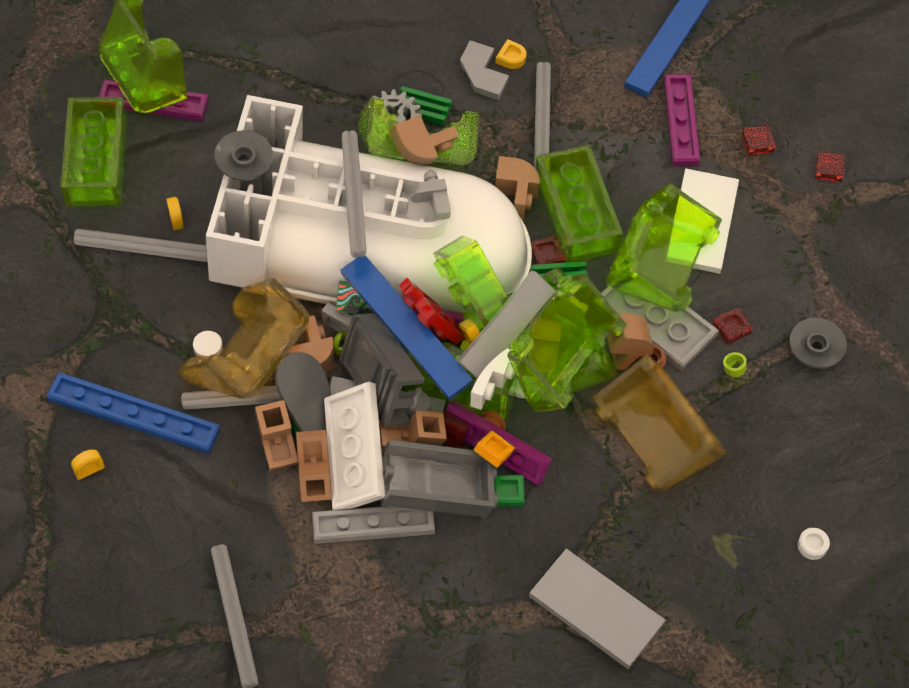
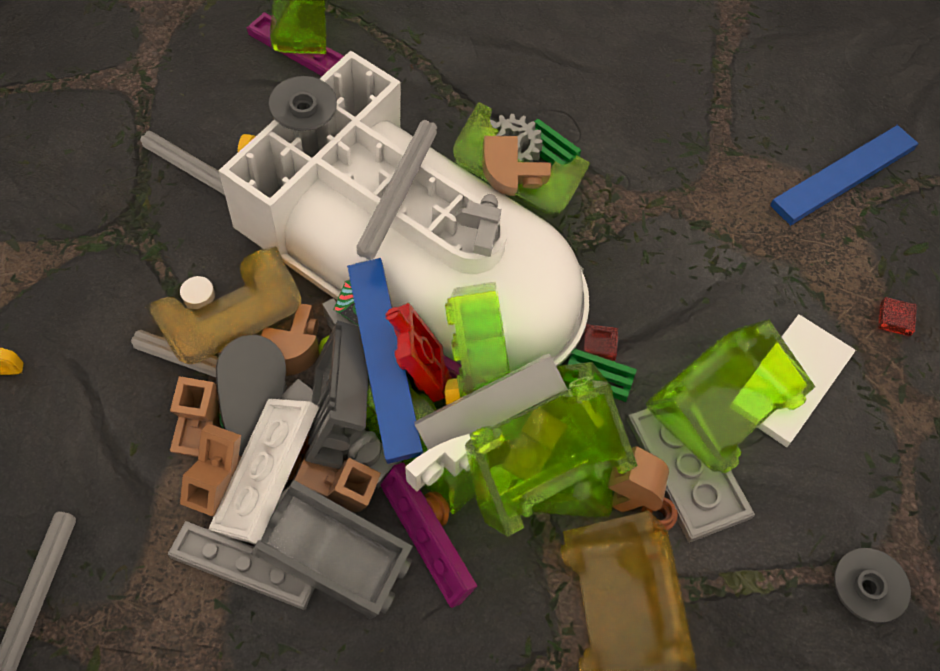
camera: 25 degrees right, 0 degrees up
blue tile [46,372,221,454] -> none
clear neon green brick [61,97,127,206] -> none
clear red tile [443,411,471,449] -> none
light grey tile [460,40,509,100] -> none
light orange tile [474,430,515,468] -> none
green tile [494,475,524,507] -> none
yellow tile [495,39,526,69] -> none
medium nougat brick [495,156,540,220] -> none
light grey axle [534,62,551,174] -> none
clear neon green brick [536,145,623,262] -> none
magenta tile [663,74,700,166] -> none
clear red tile [713,307,753,345] -> none
lime hinge [723,352,747,378] -> none

